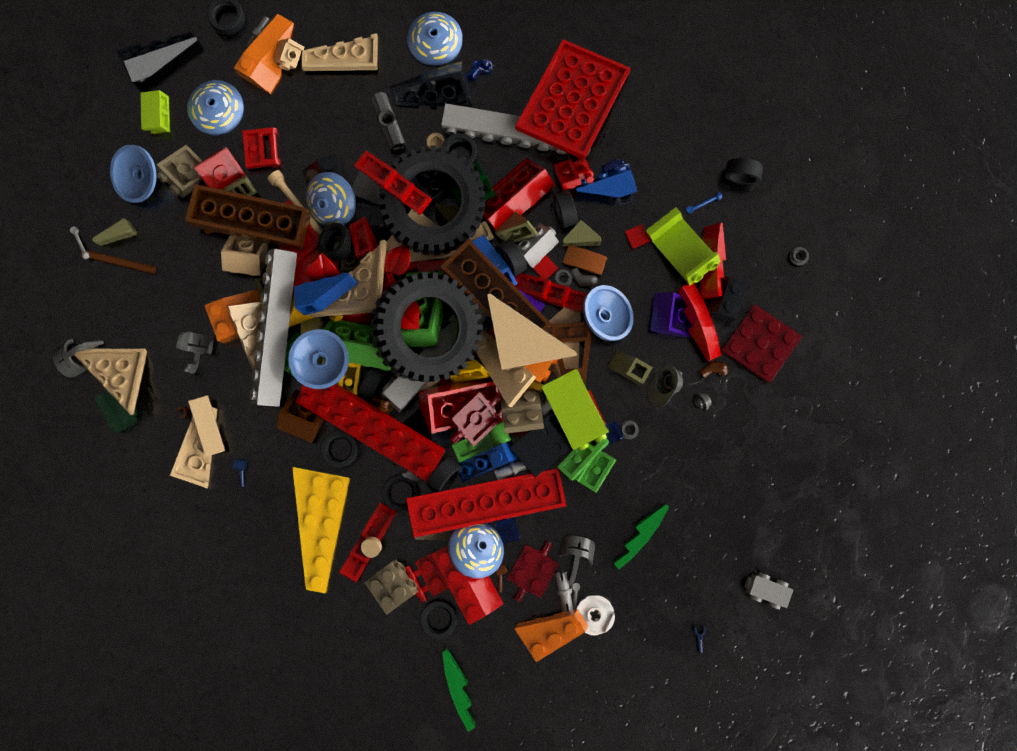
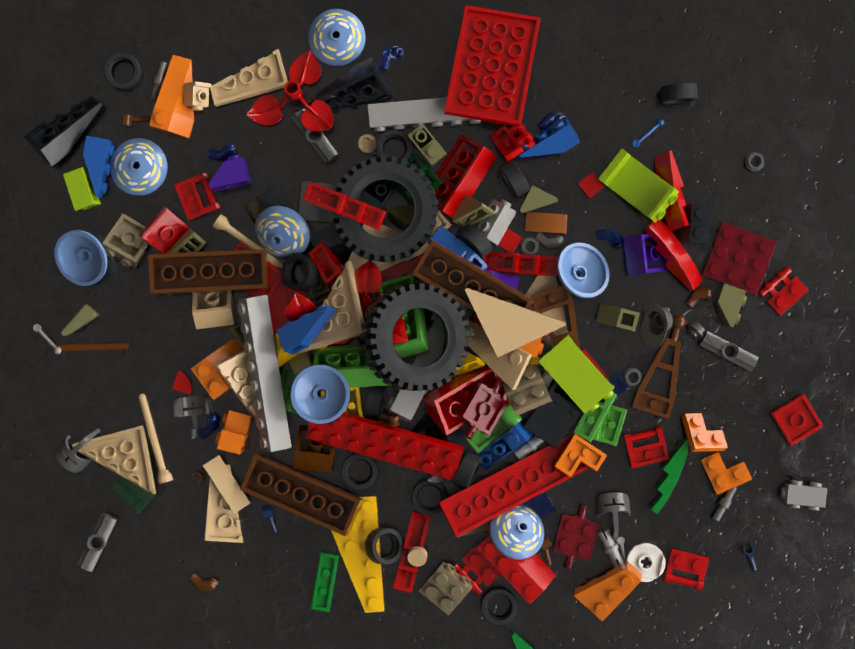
camera: 20 degrees left, 5 degrees up
none -> dark grey piece [77,512,118,572]
none -> blue slope [83,136,114,198]
none -> reddish brown hand [121,115,149,127]
none -> tan piece [138,394,173,484]
none -> red tile [172,370,192,395]
none -> reddish brown arm [189,573,218,591]
none -> clear blue arm [198,412,220,440]
none -> clear blue arm [208,143,236,162]
none -> dark purple slope [209,155,251,192]
none -> orange brick [215,410,253,455]
none -> reddish brown brick [240,453,364,536]
none -> red plant [247,50,334,132]
none -> green tile [310,552,339,612]
none -> black tyre [365,527,403,565]
none -> olive slope [408,123,447,168]
none -> orange plate [553,434,607,477]
none -> clear blue arm [596,229,623,248]
none -> red plate [623,426,669,468]
none -> reddish brown plate [631,315,687,419]
none -> red plate [663,548,709,591]
none -> plate [682,413,728,452]
none -> dark grey piece [699,331,759,372]
none -> orange plate [700,452,752,495]
none -> dark grey bar [712,487,737,522]
none -> olive slope [715,283,747,328]
none -> red plate [759,266,809,316]
none -> red plate [770,394,824,446]

